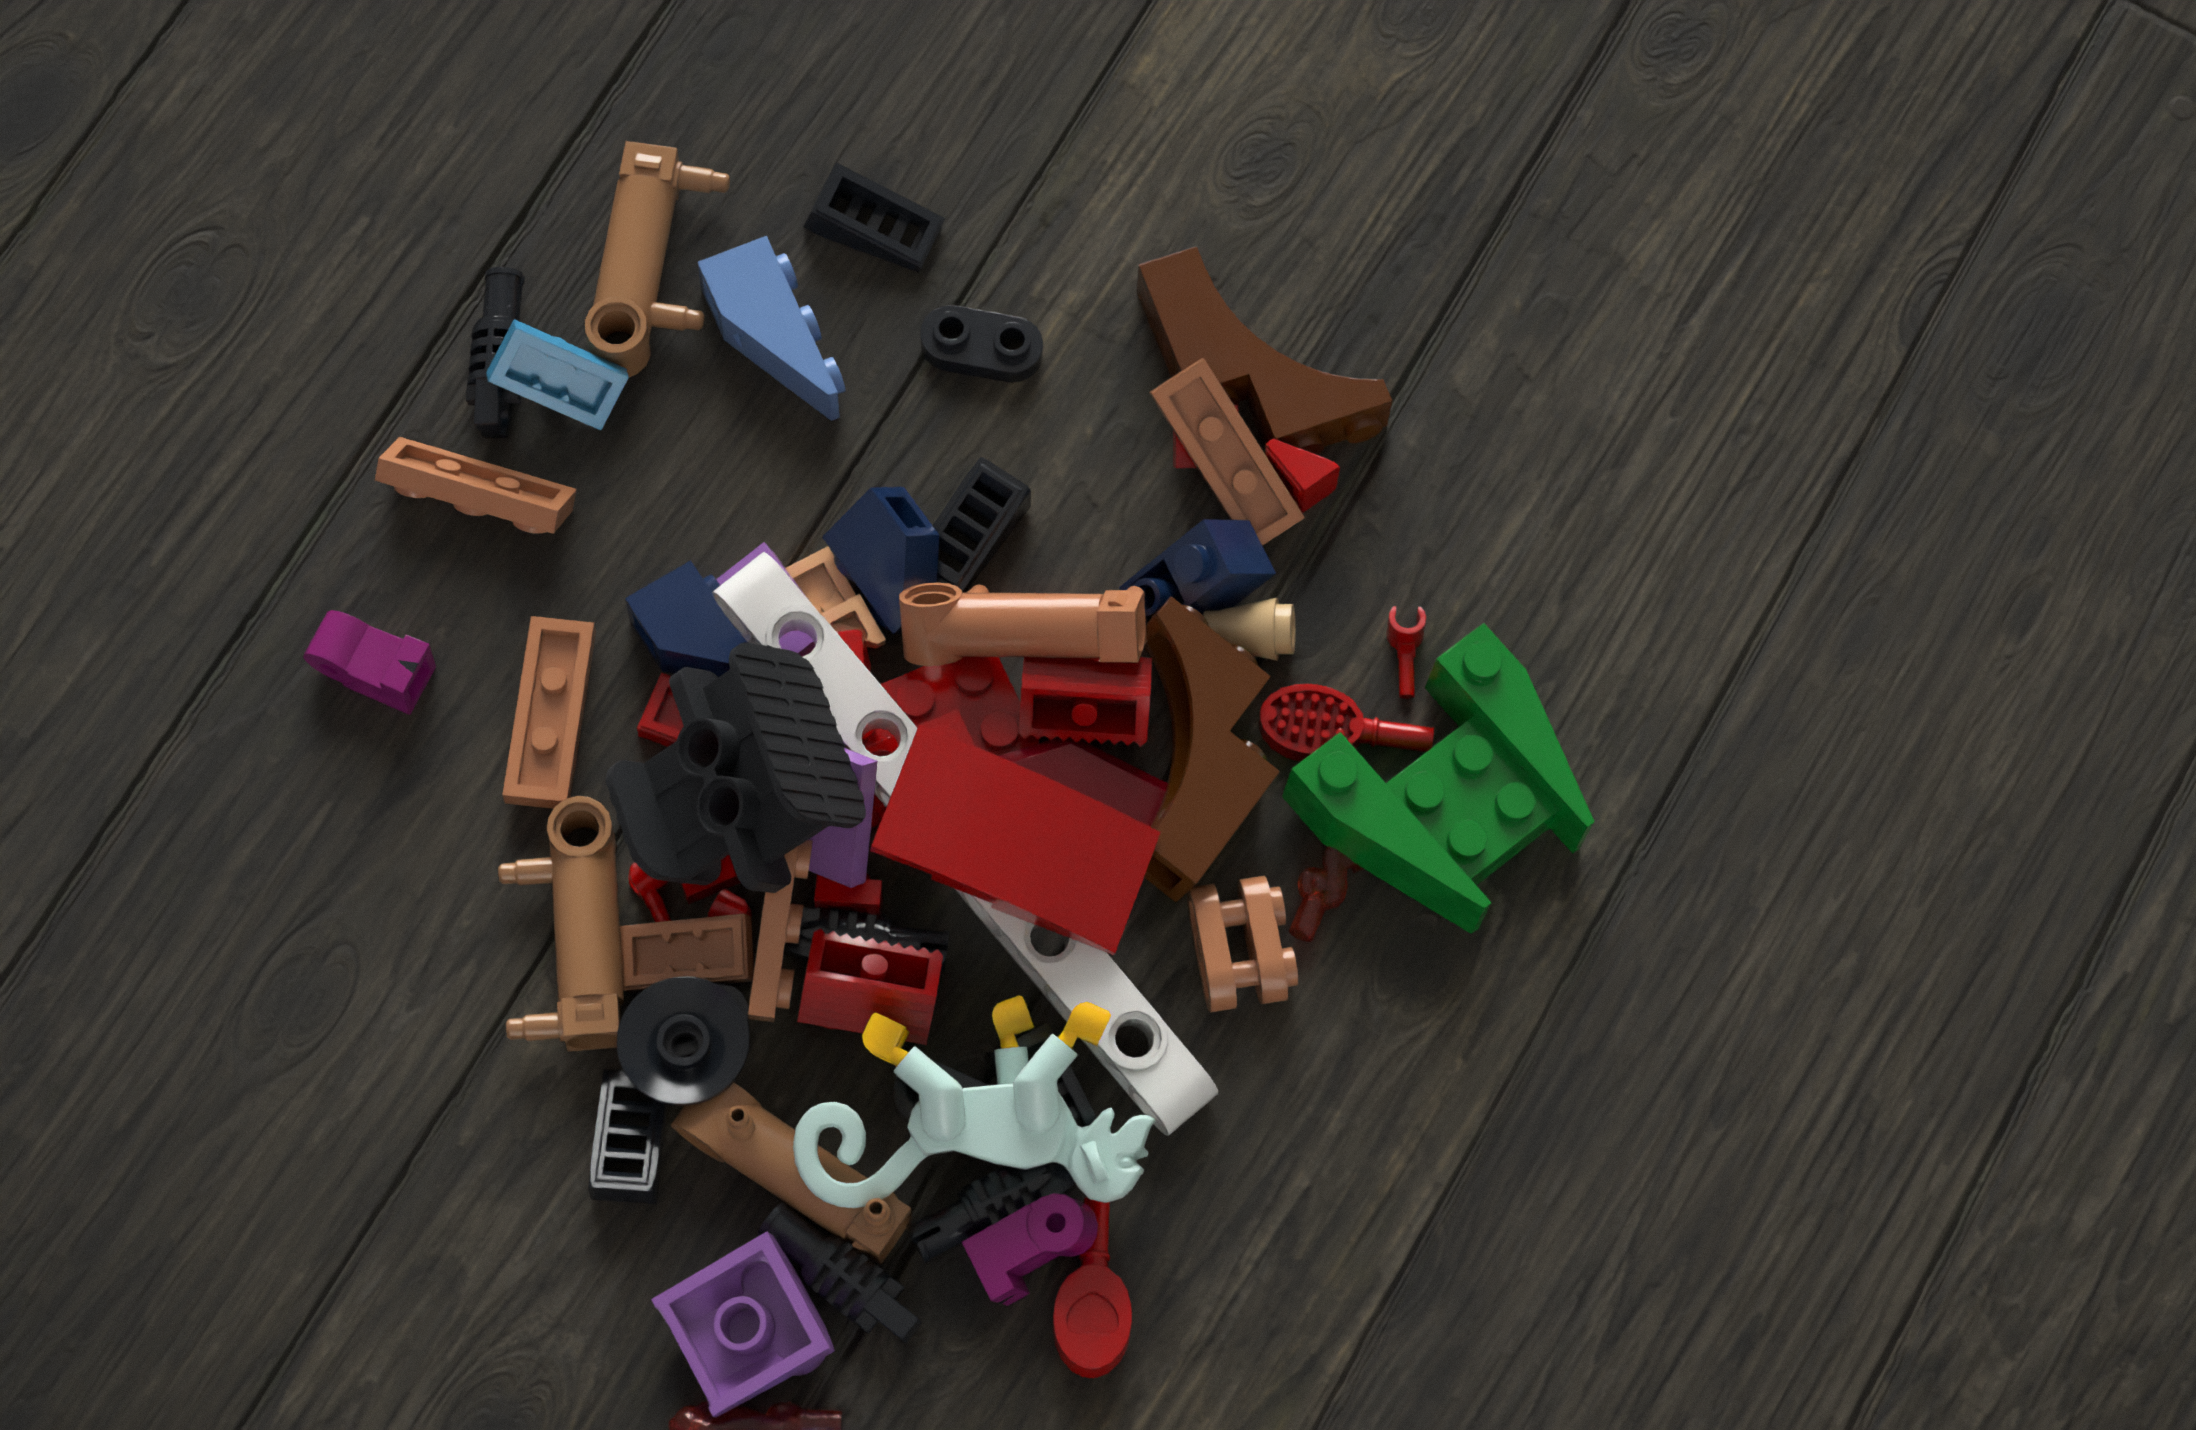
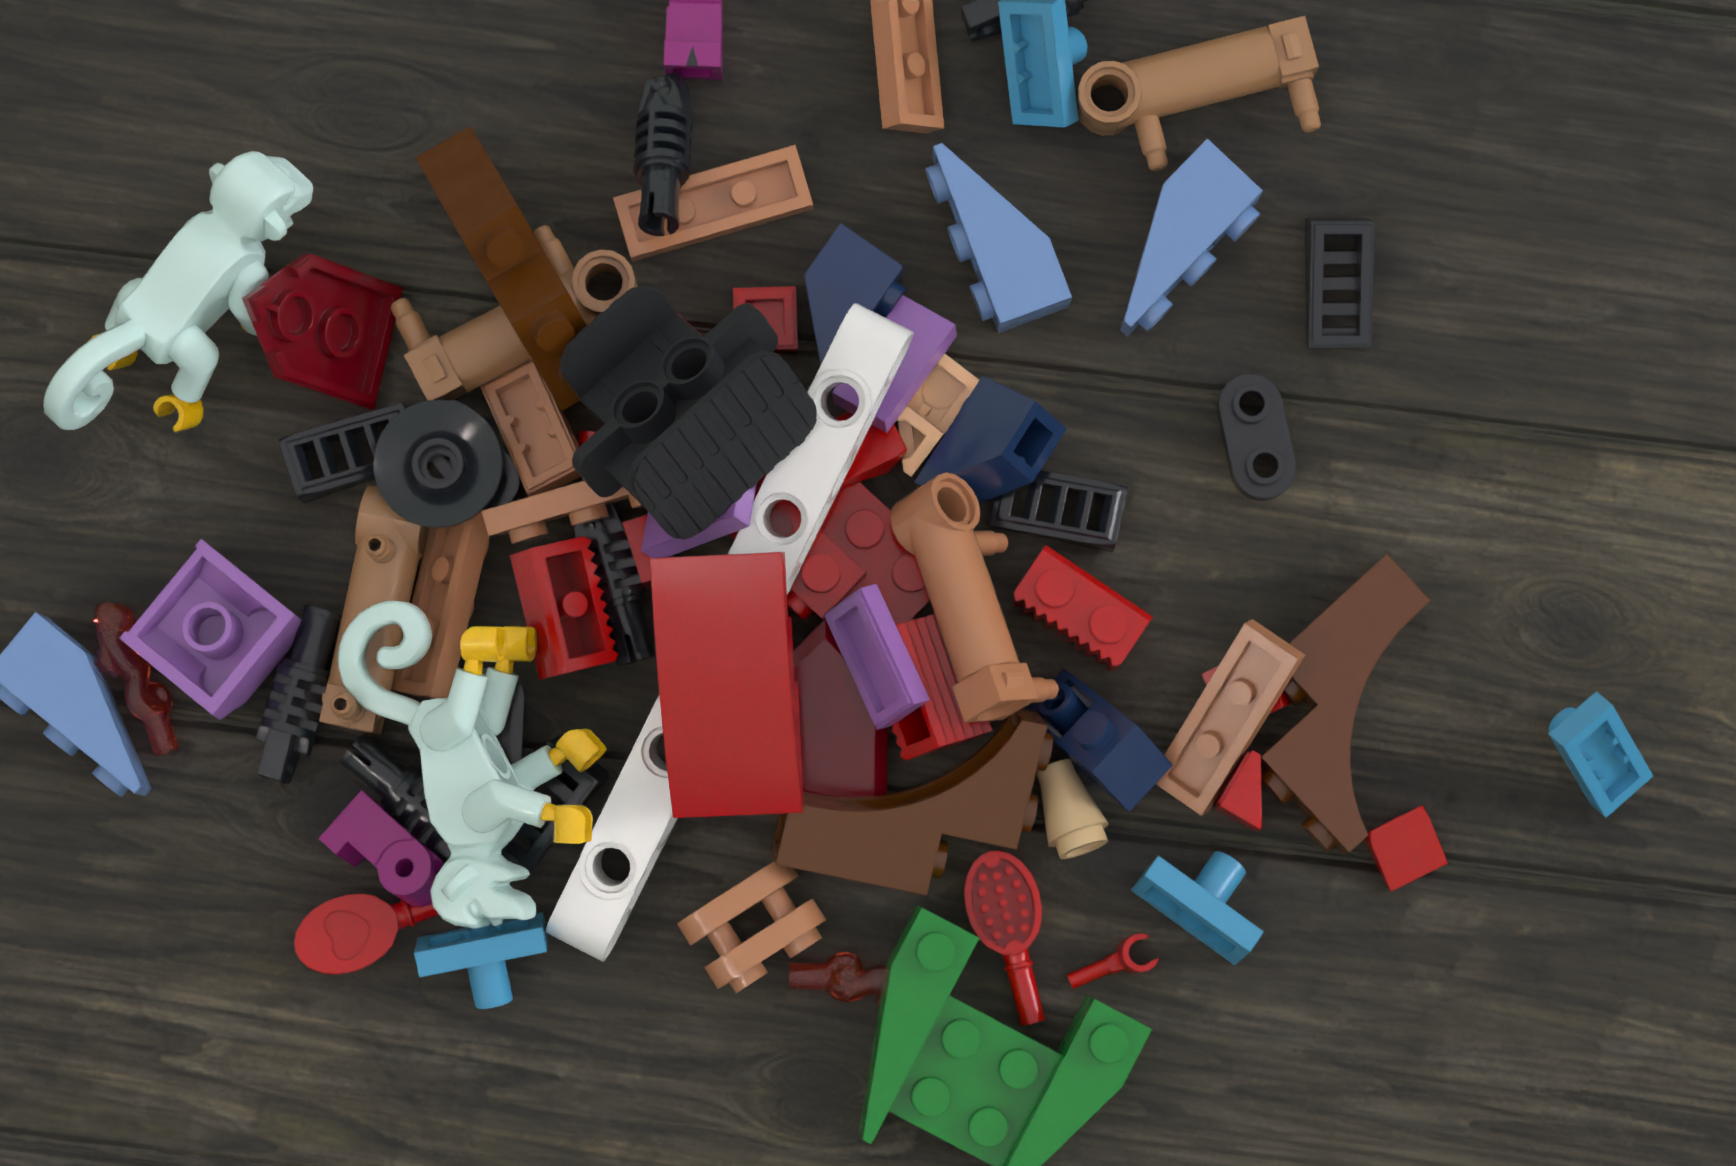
camera: 70 degrees right, 15 degrees up
none -> light aqua animal [44,151,313,432]
none -> dark red tile [242,253,403,410]
none -> nougat plate [391,512,489,699]
none -> dark azure tile [414,912,548,1009]
none -> reddish brown arch [415,126,587,411]
none -> black hinge [633,73,693,236]
none -> medium lavender tile [824,584,930,730]
none -> medium blue slope [925,143,1072,333]
none -> red brick [1011,545,1153,672]
none -> dark azure tile [1131,851,1264,966]
none -> red slope [1364,805,1448,892]
none -> dark azure tile [1548,691,1653,818]

